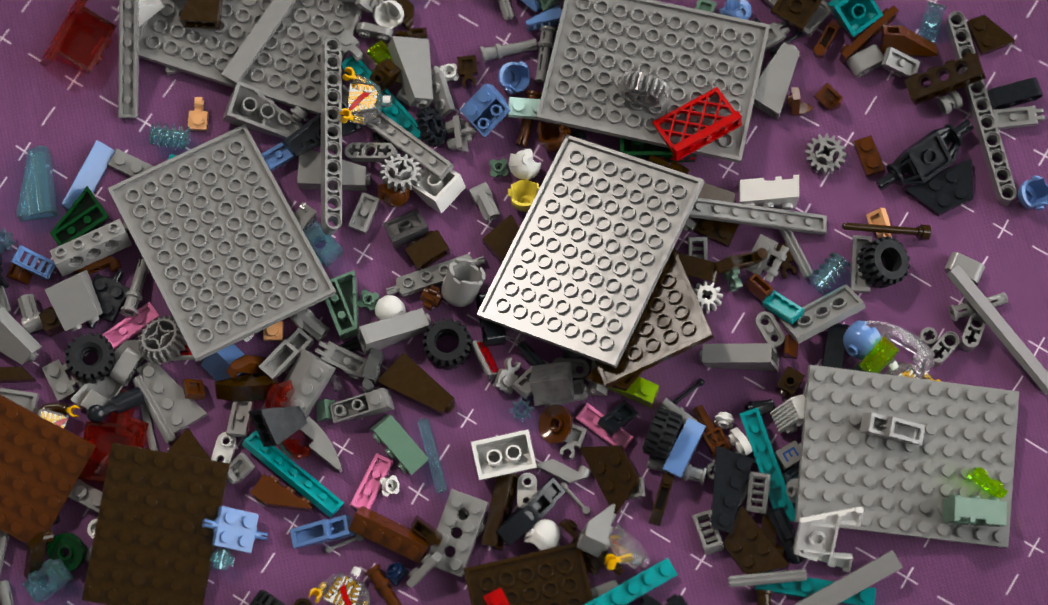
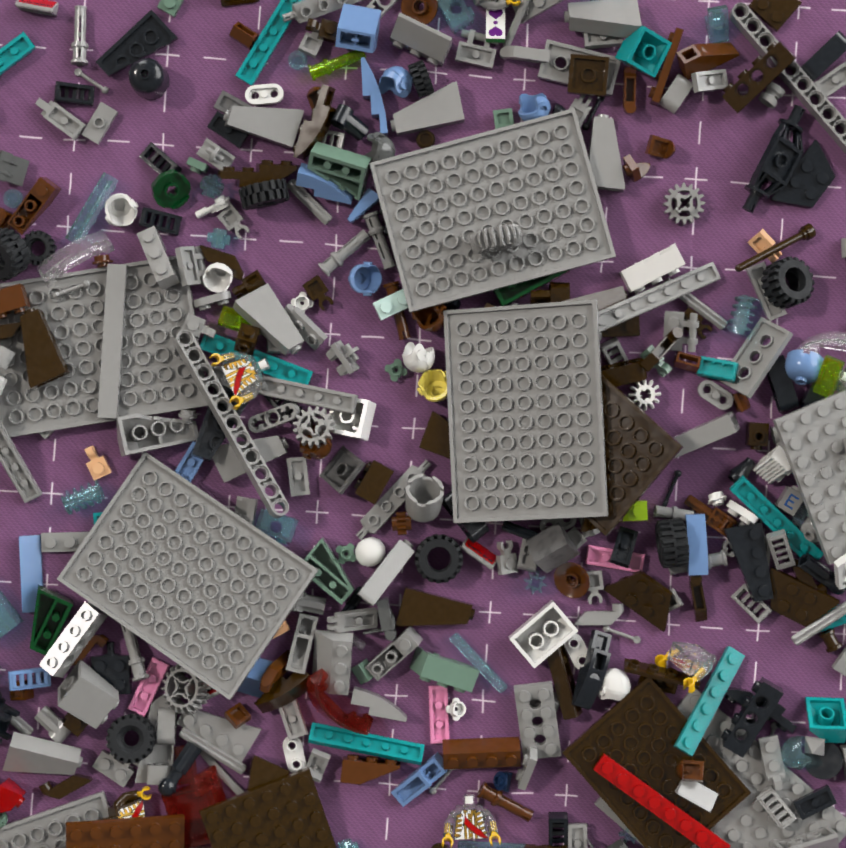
camera: 30 degrees left, 15 degrees up
medium blue plate [202,506,268,553] -> none
black slope [248,406,307,447] -> none
dark brown piece [411,515,443,547] -> none
black gear [415,106,448,147] -> none
medium blue slope [460,84,511,137] -> none
light grey piece [469,182,500,222] -> none
light grey slope [577,504,616,557] -> none
red fence [652,87,742,161] -> none
reddish brown plate [853,135,885,177] -> none

